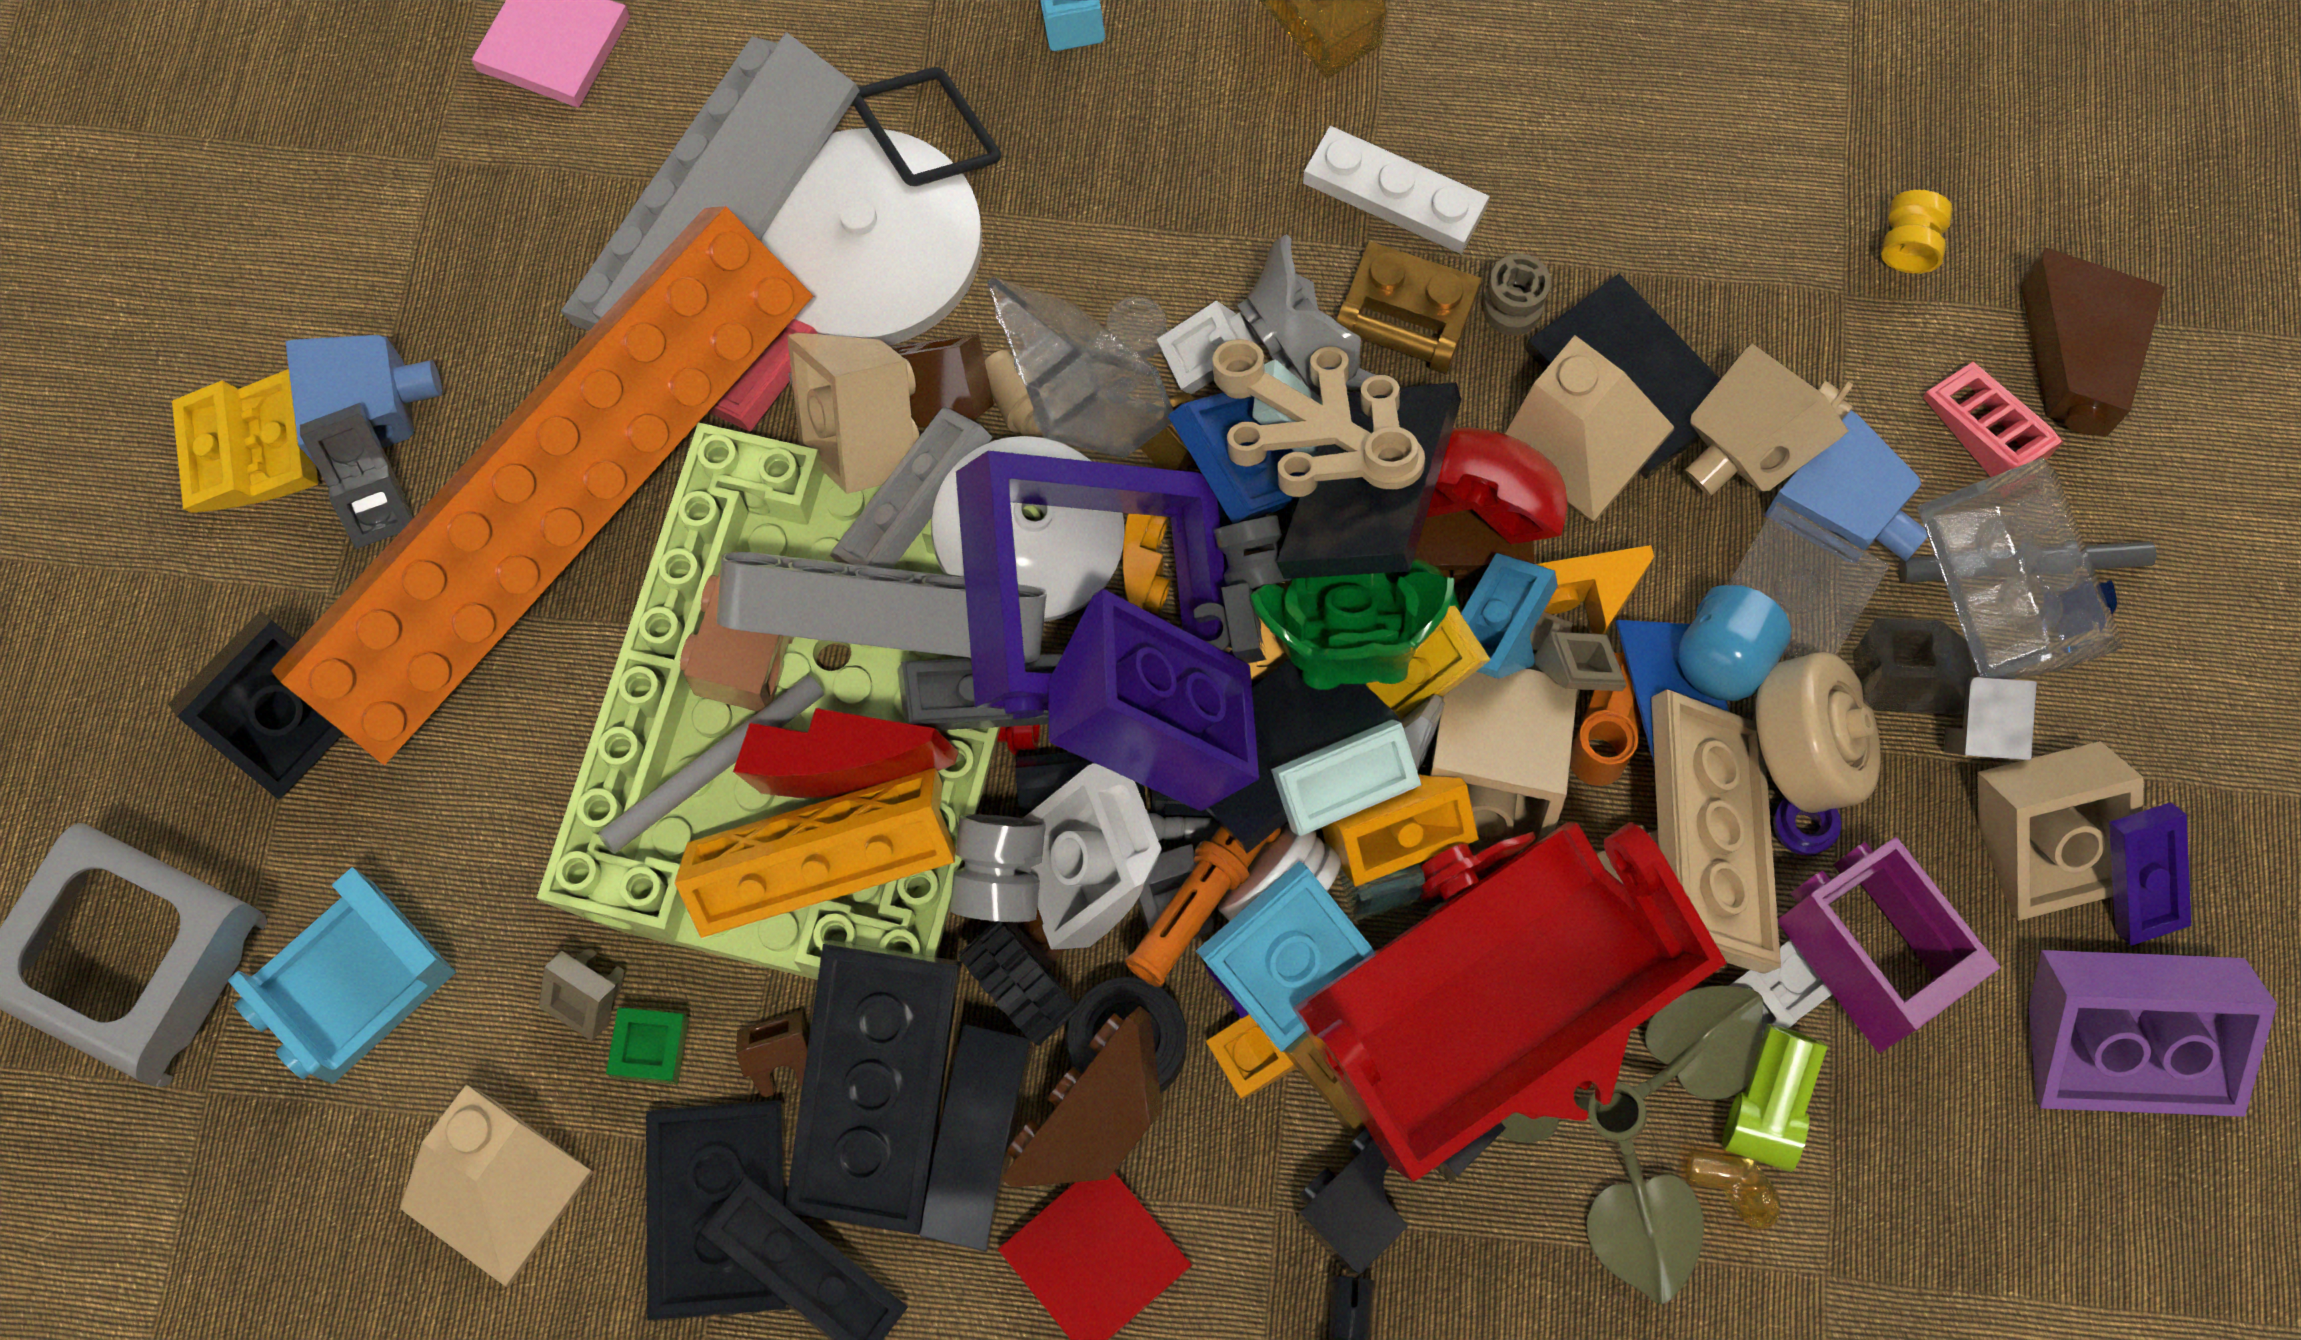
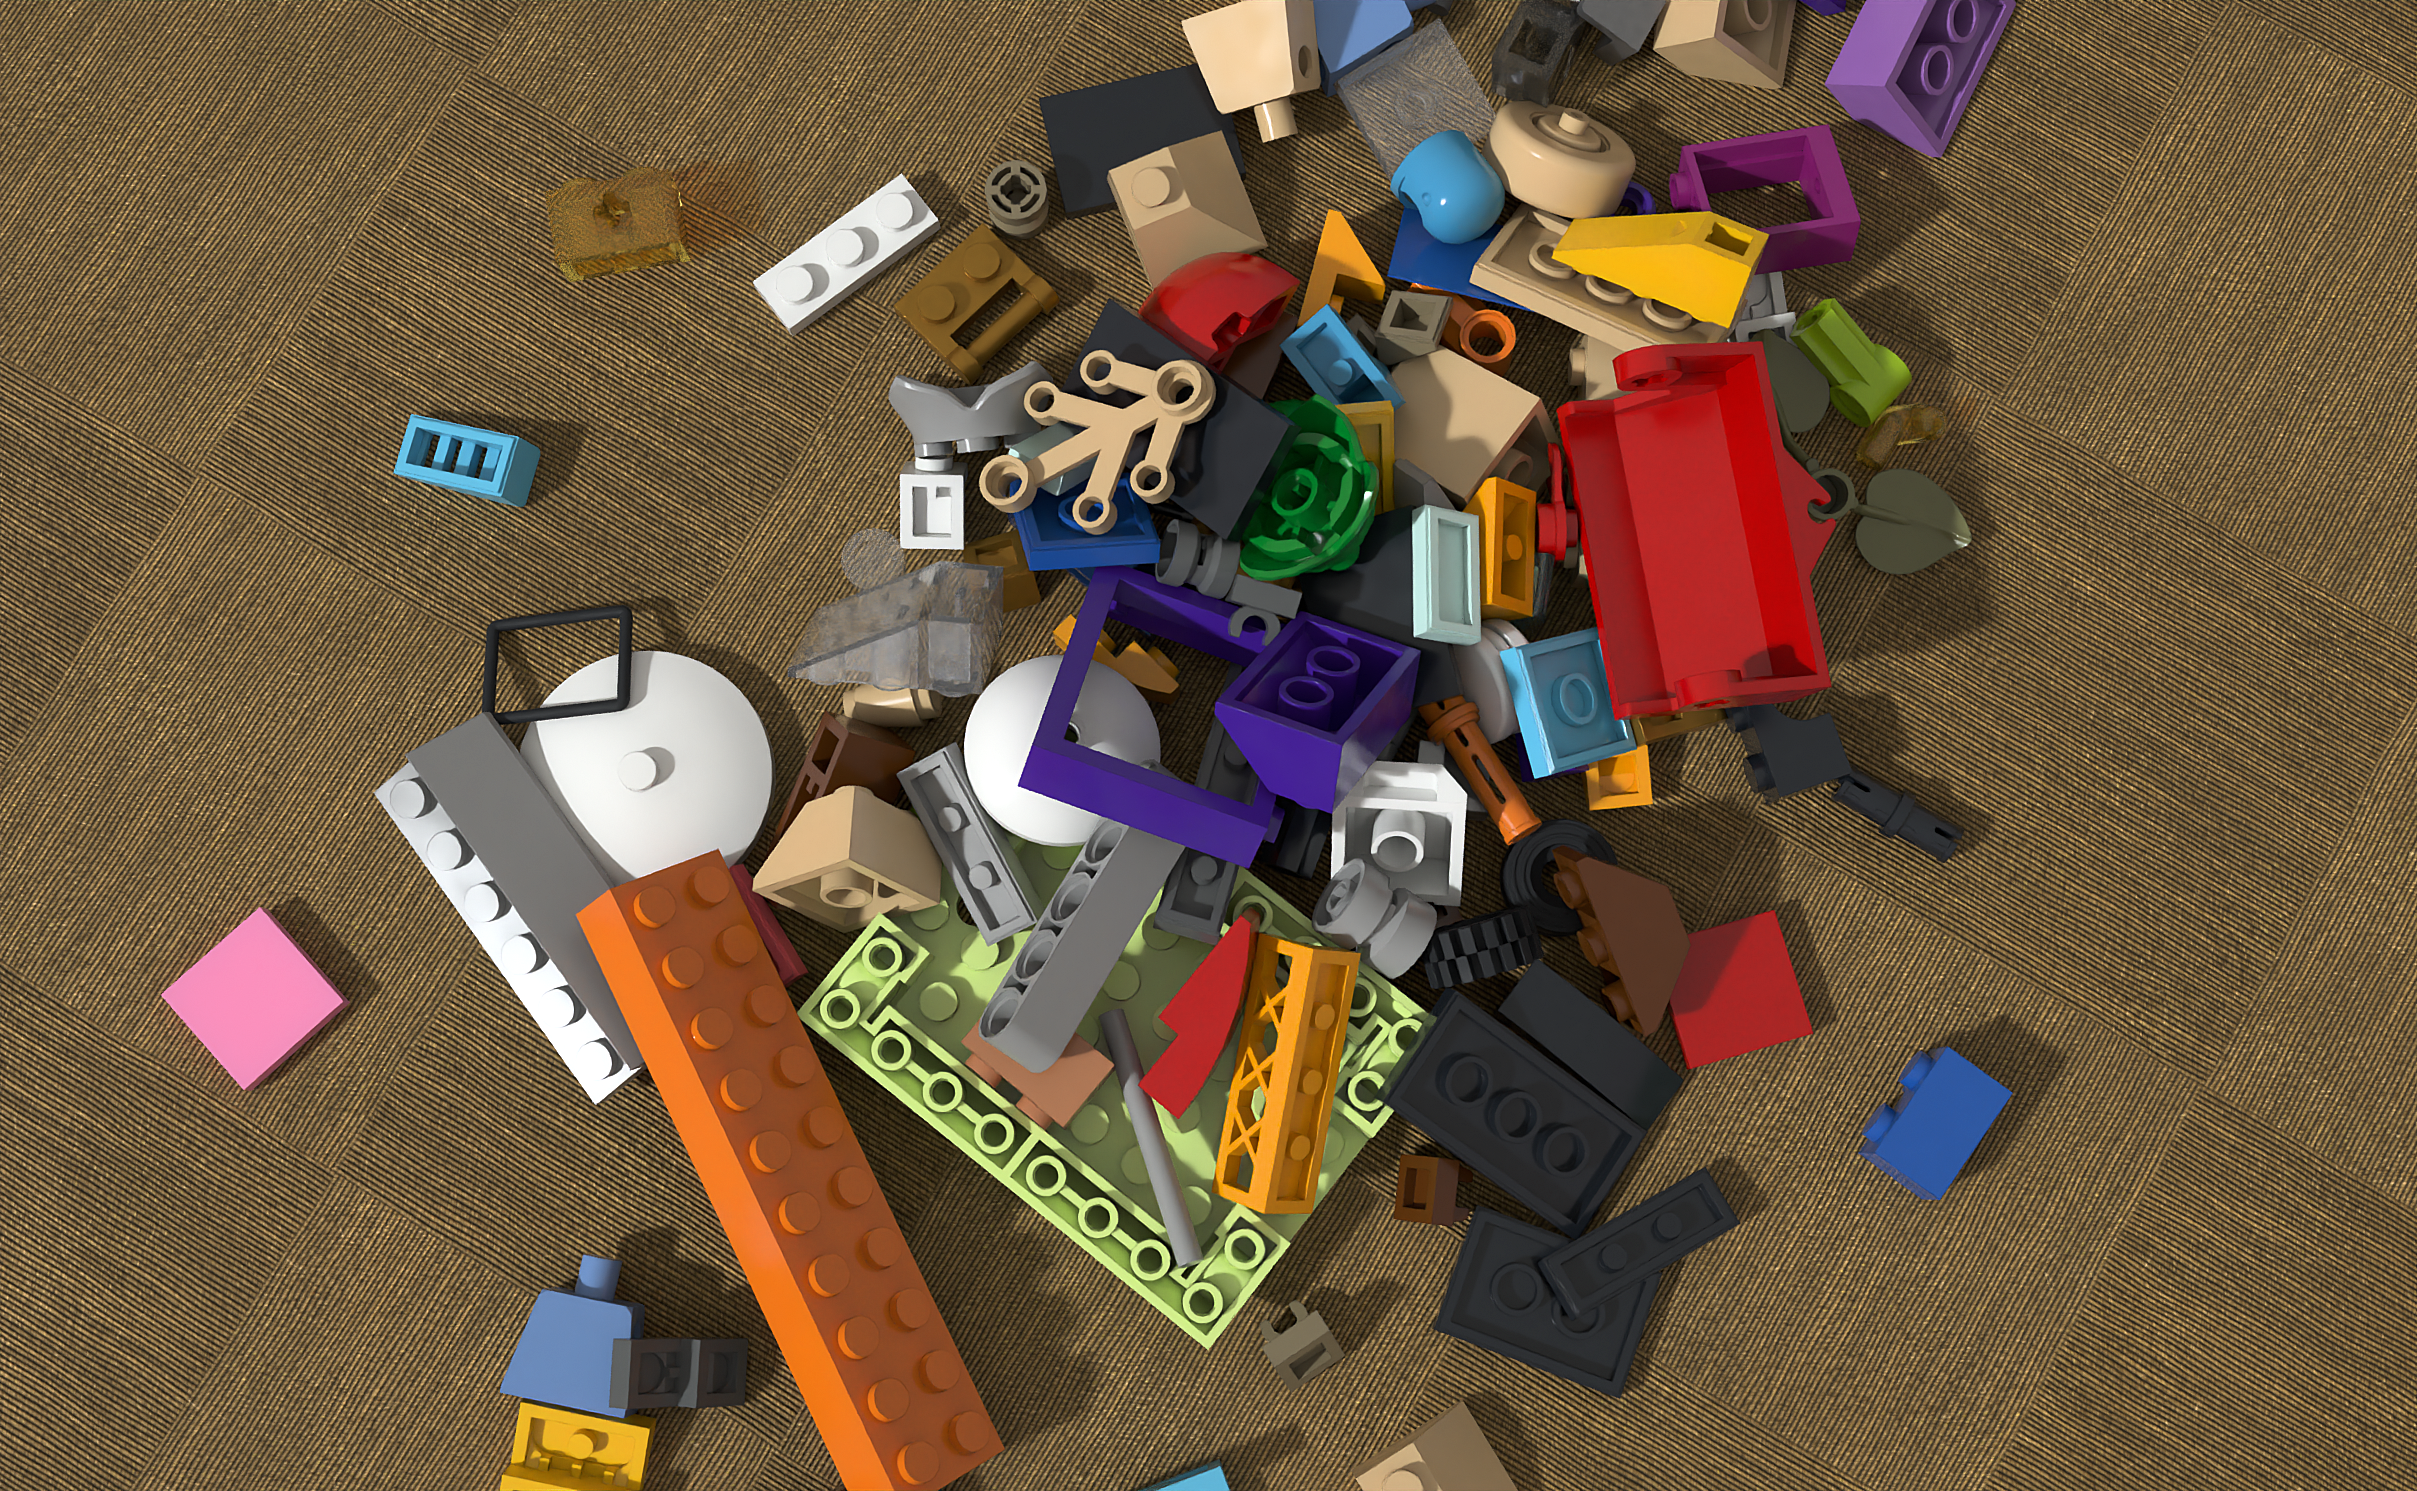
camera: 70 degrees left, 10 degrees up
green plate [606,1007,689,1085] -> none
none -> yellow slope [1552,211,1769,329]

